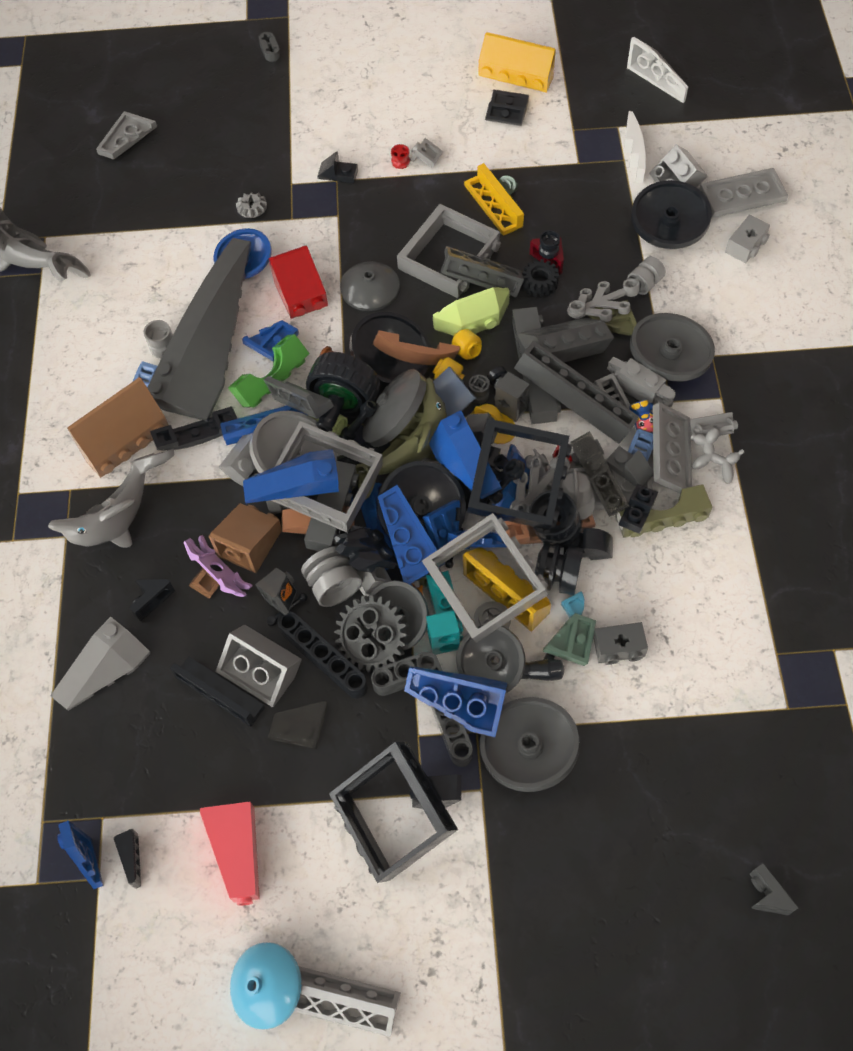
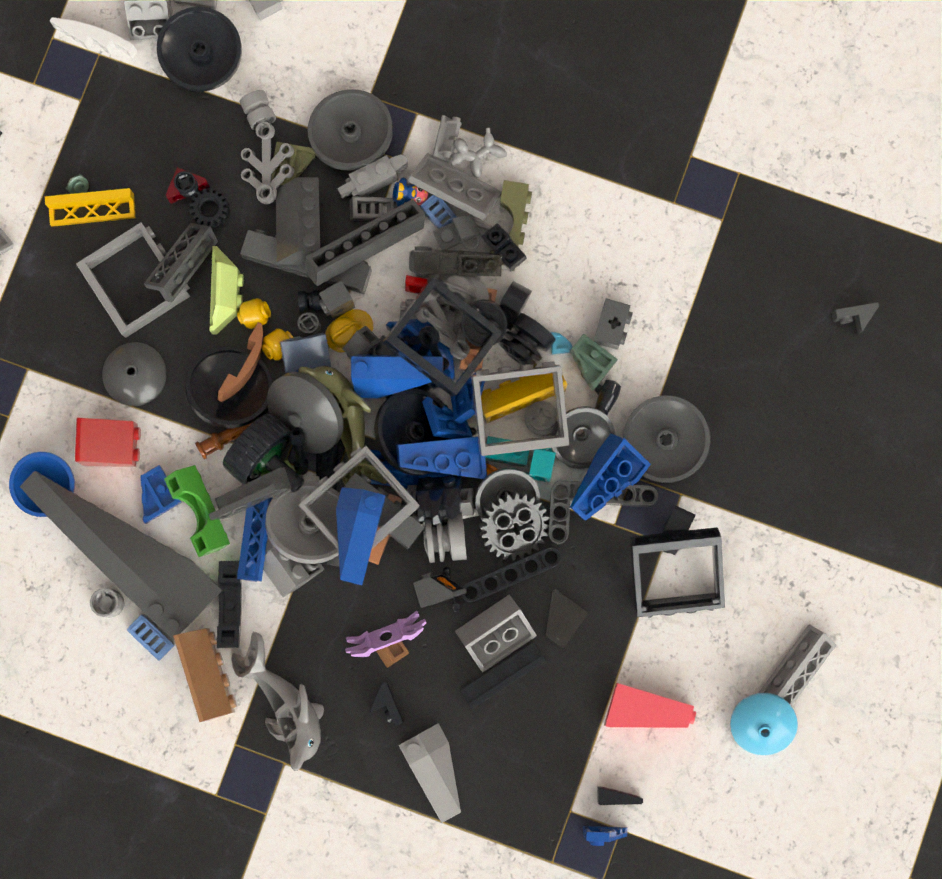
camera: 65 degrees left, 20 degrees up
medium nougat slope [209,503,282,573] -> none

